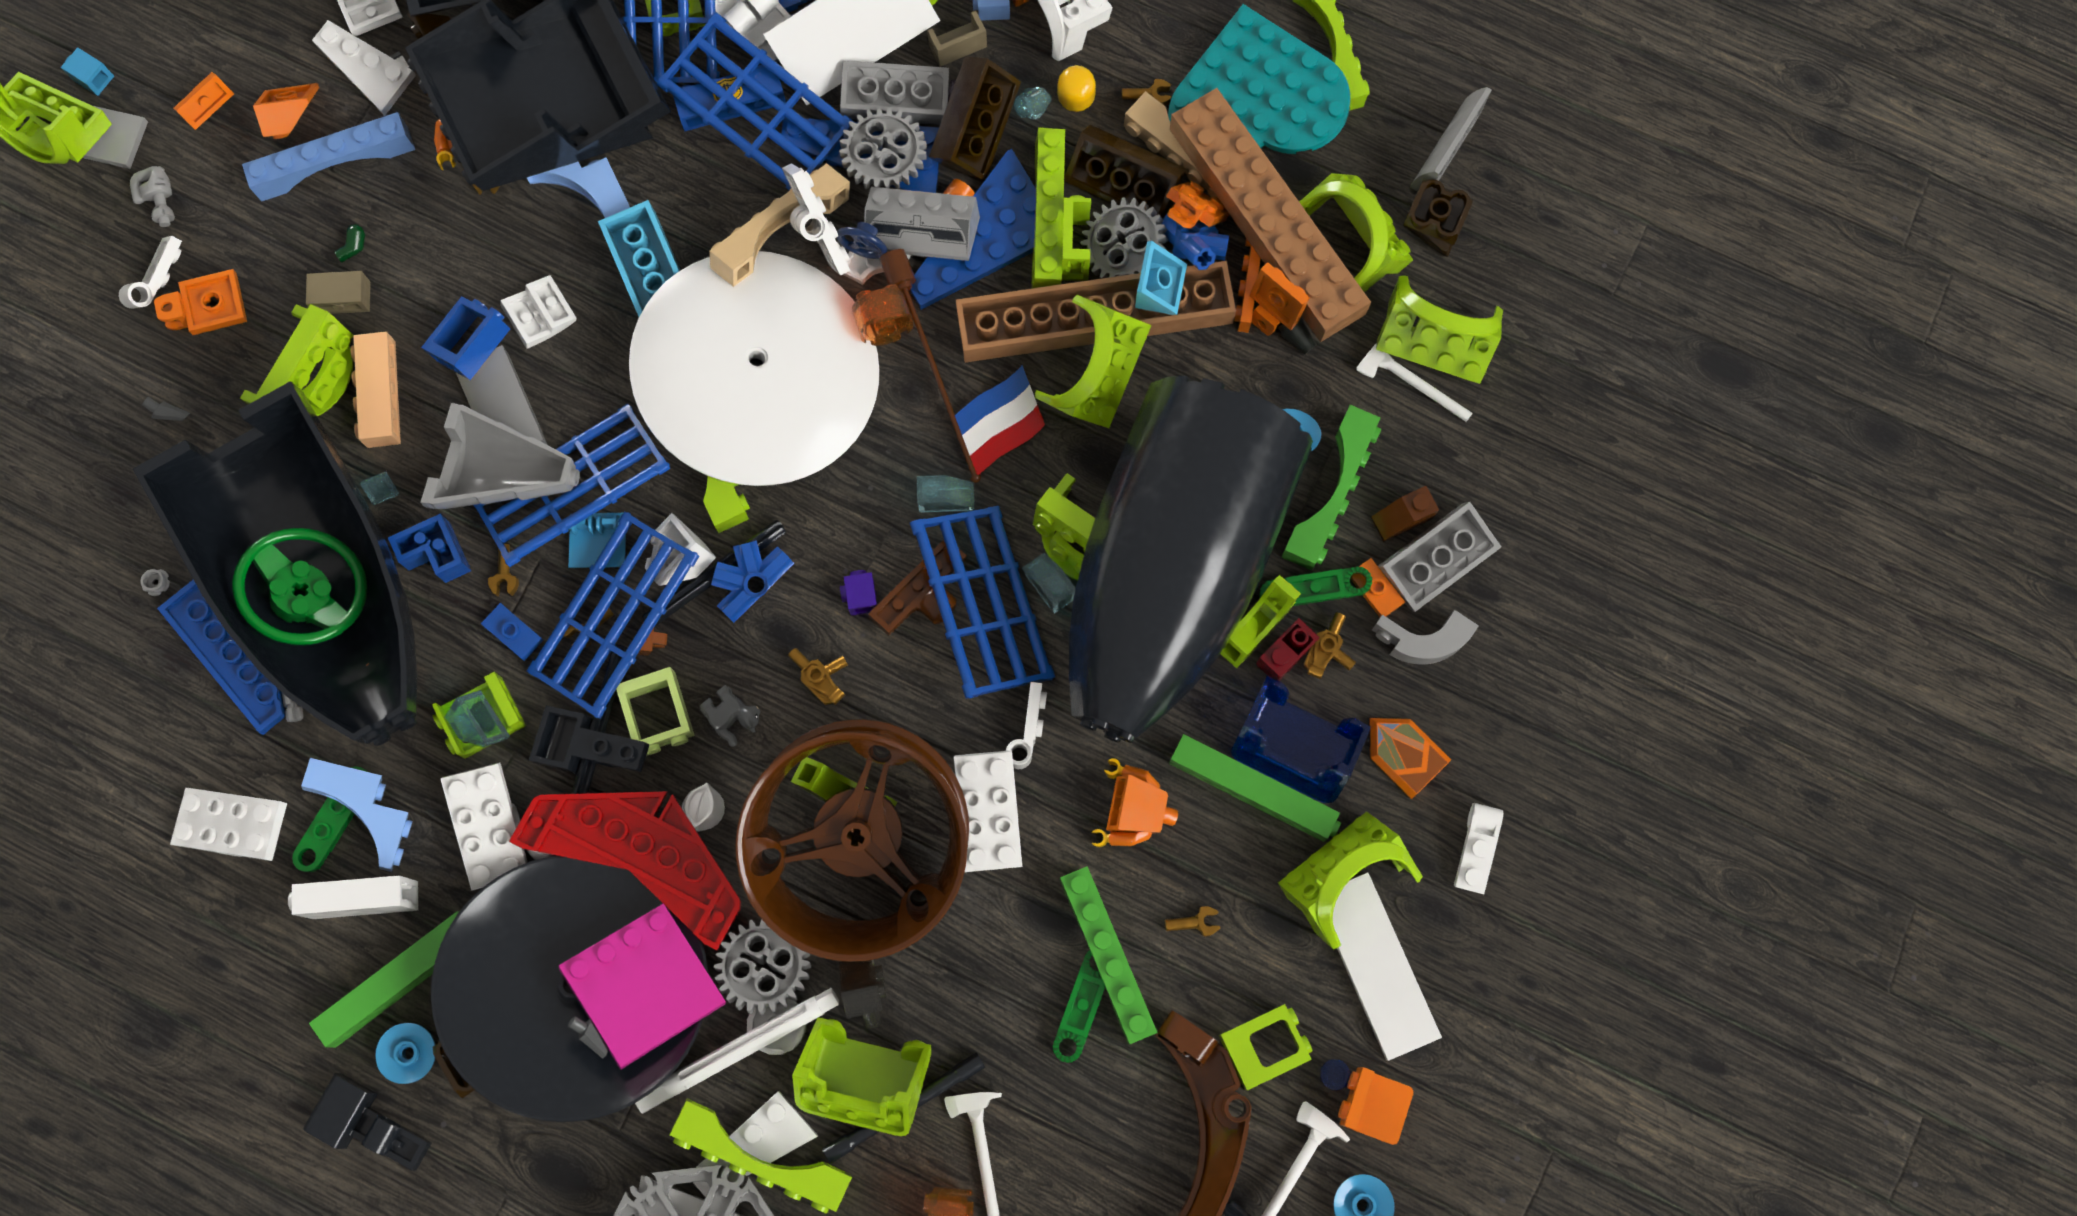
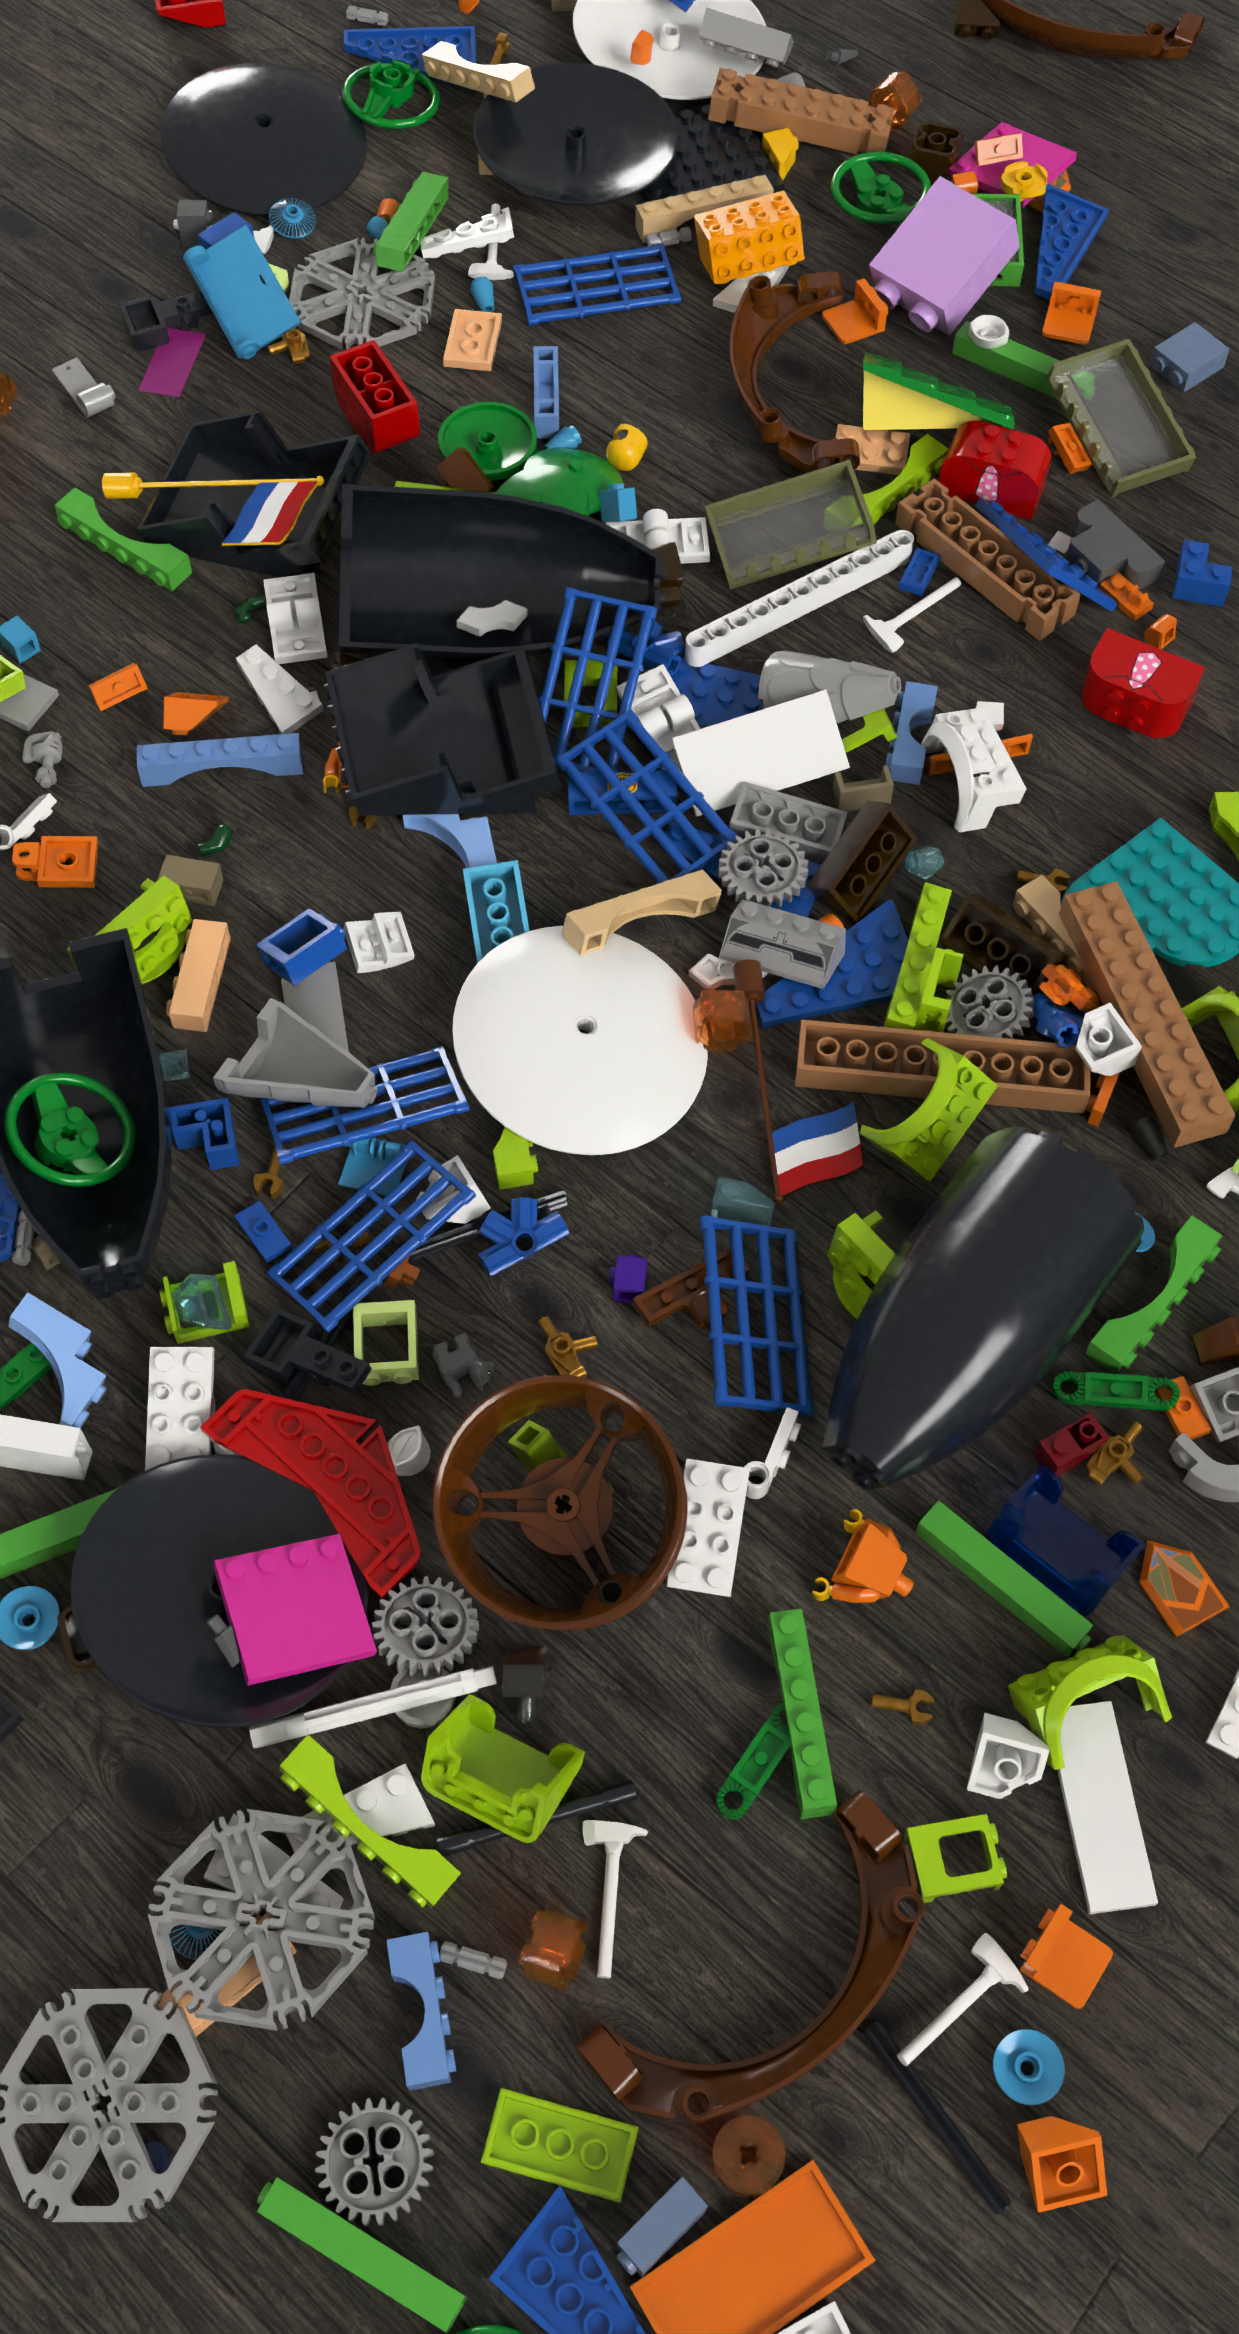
camera: 15 degrees right, 15 degrees down
white plate [782,163,850,275] -> none
dark blue piece [836,222,888,259] -> none
clear light blue slope [1021,553,1076,613] -> none
yellow helmet [1057,65,1096,112] -> none
medium azure slope [1135,241,1187,315] -> none
lime arch [1220,575,1301,668] -> none
orange plate [1249,262,1310,336] -> none
clear blue plate [1320,1059,1350,1090] -> none
none -> white slope [967,1713,1050,1799]
none -> white slope [1075,1003,1142,1076]

